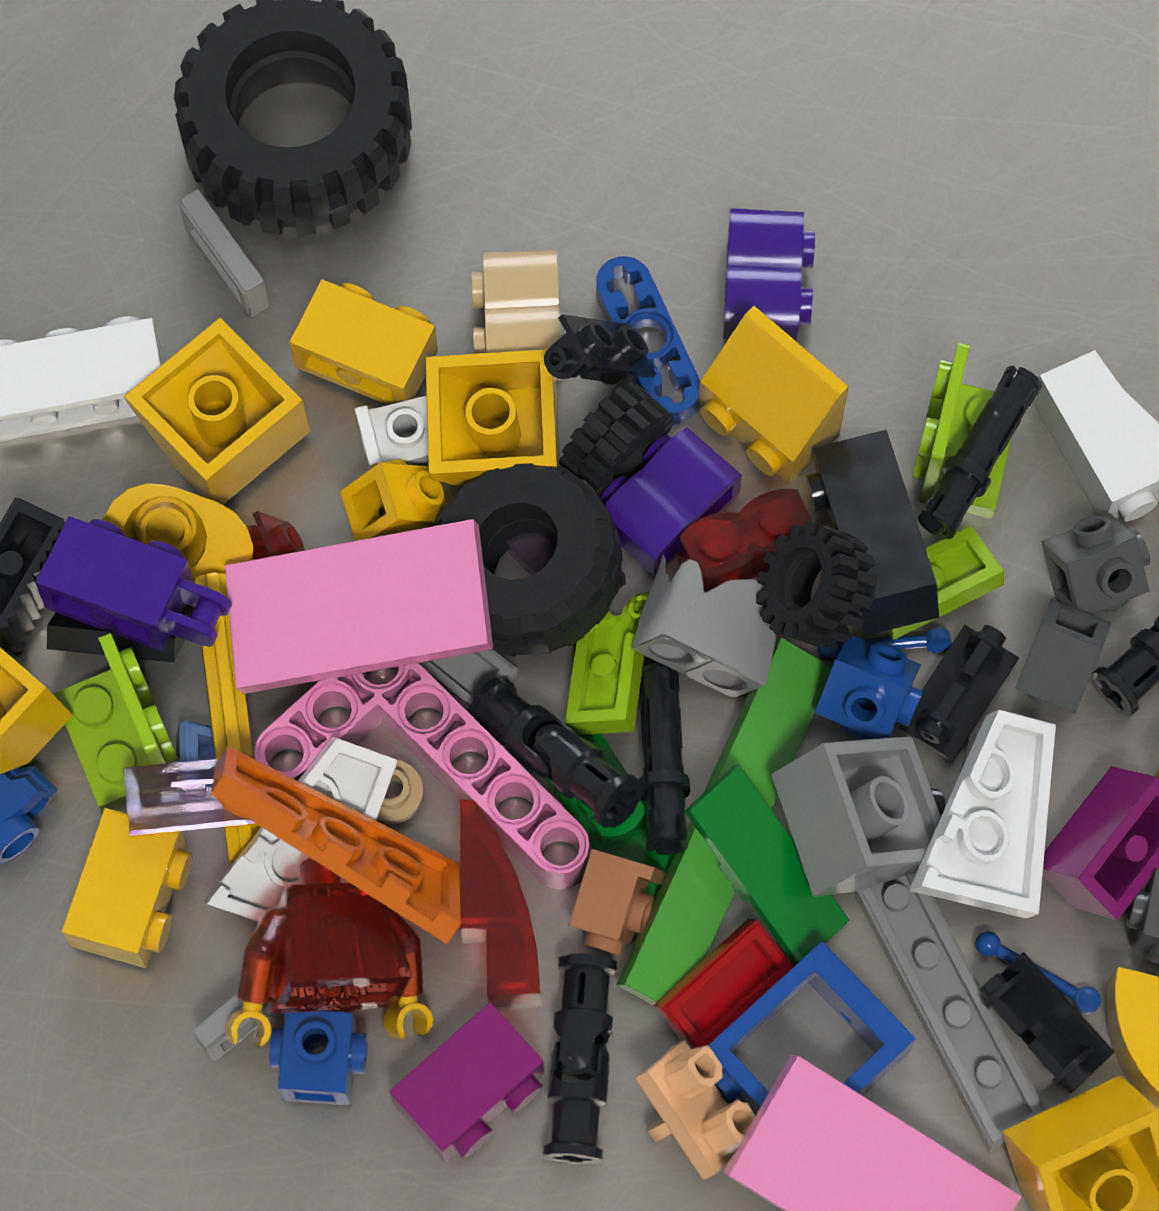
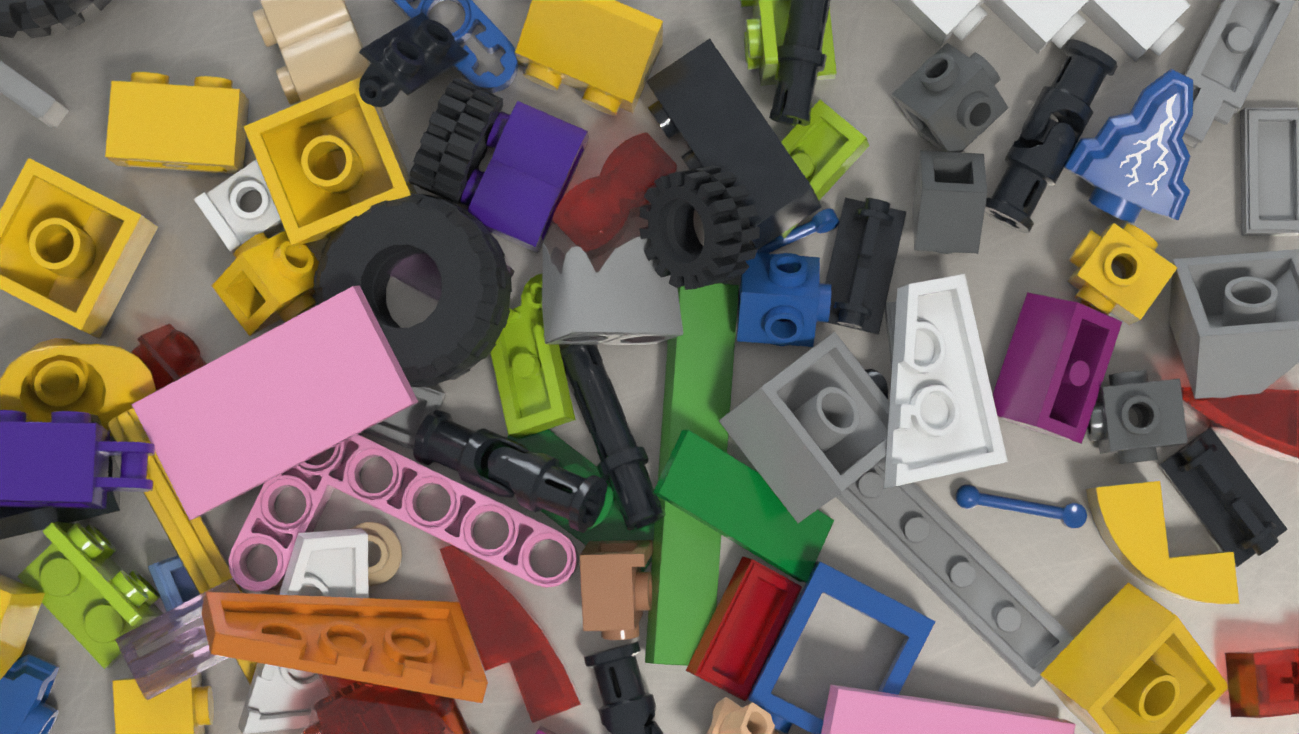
camera: 20 degrees left, 15 degrees up
black hinge [979,952,1115,1093] -> none

